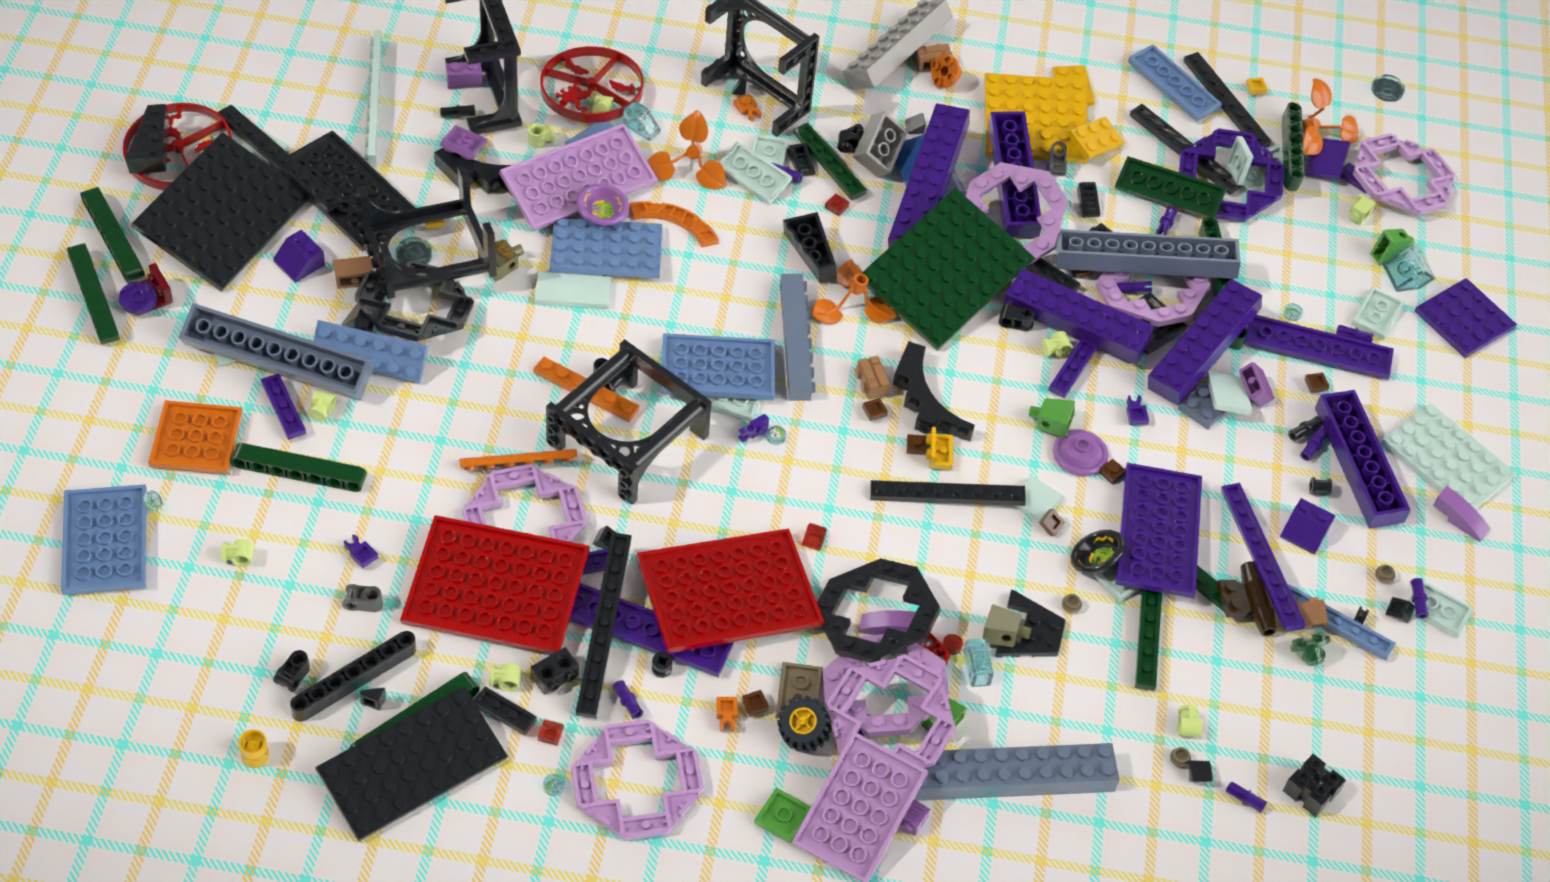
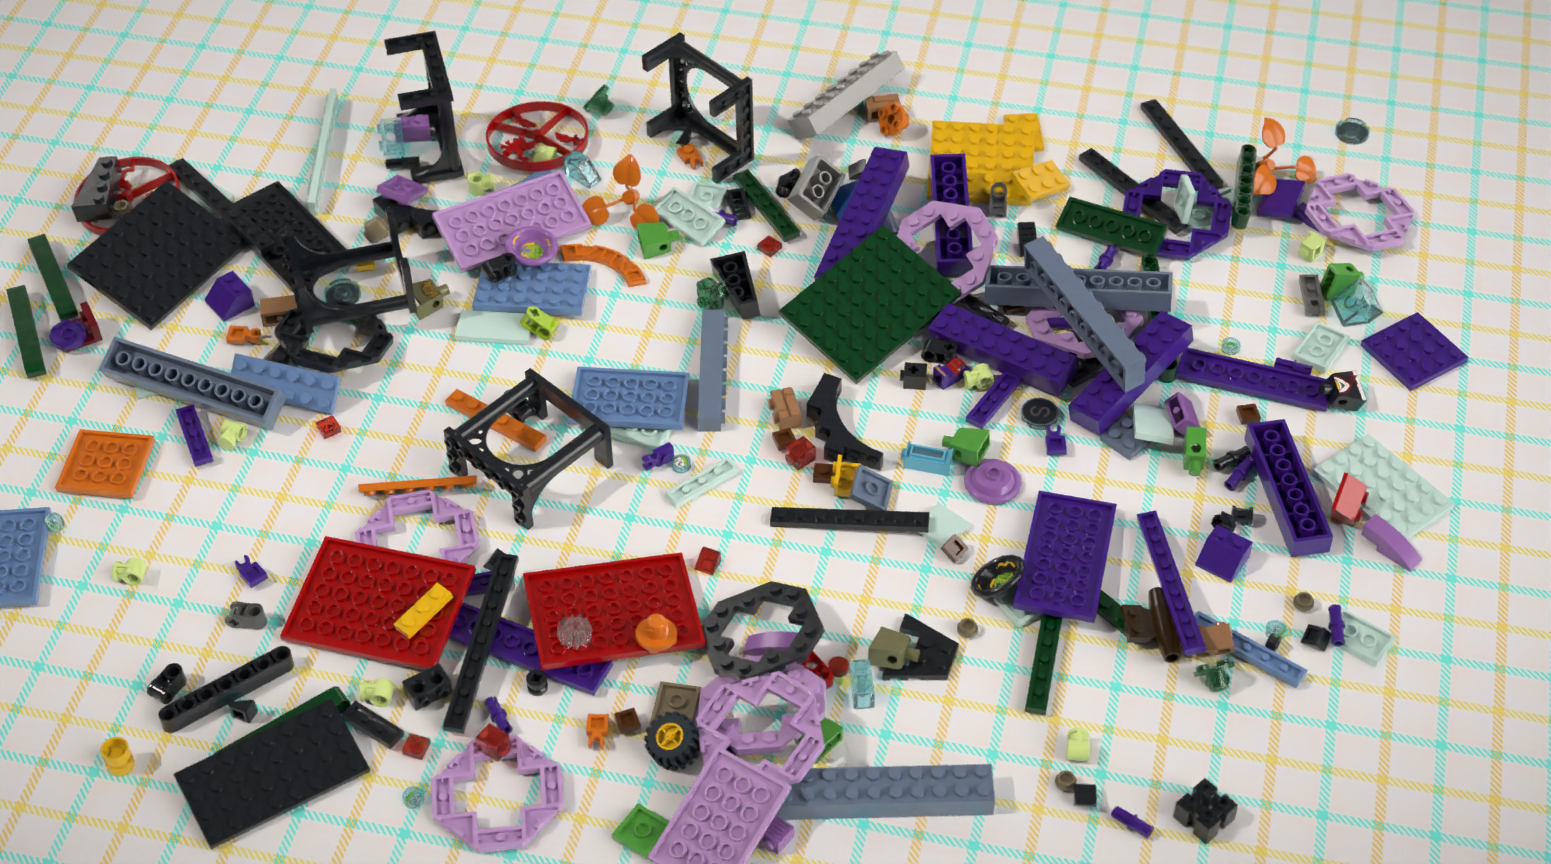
camera: 10 degrees right, 5 degrees down
dark green beam [230,443,367,492] -> none
orange plant [812,259,897,324] -> none
reddish brown plate [1098,459,1125,484] -> none
medium blue plate [1128,44,1222,122] -> none
yellow plate [1246,77,1268,95] -> none
none -> dark tan plate [113,200,131,216]
none -> orange plate [226,325,261,345]
none -> clear red plate [315,415,342,439]
none -> dark tan head [363,216,389,243]
none -> clear light blue brick [377,117,405,156]
none -> yellow plate [394,583,453,639]
none -> clear red brick [475,723,511,762]
none -> black piece [481,253,517,283]
none -> lime piece [520,306,558,340]
none -> clear gear [557,614,592,649]
none -> clear green plate [582,84,614,116]
none -> orange plate [636,614,677,654]
none -> bright green torso [637,222,680,259]
none -> light aqua tile [665,457,739,509]
none -> clear green plate [696,277,729,310]
none -> clear red brick [785,436,816,470]
none -> sand blue plate [849,465,894,511]
none -> black brick [900,362,927,390]
none -> medium azure window [901,441,954,476]
none -> dark purple leg [933,358,970,390]
none -> tile [1020,398,1059,430]
none -> sand blue brick [1024,236,1146,392]
none -> bright green torso [1182,427,1206,476]
none -> black gear [1211,511,1236,532]
none -> clear light blue tile [1265,620,1287,640]
none -> flat silver plate [1299,274,1325,316]
none -> black torso [1318,371,1367,411]
none -> slope [1331,472,1369,527]

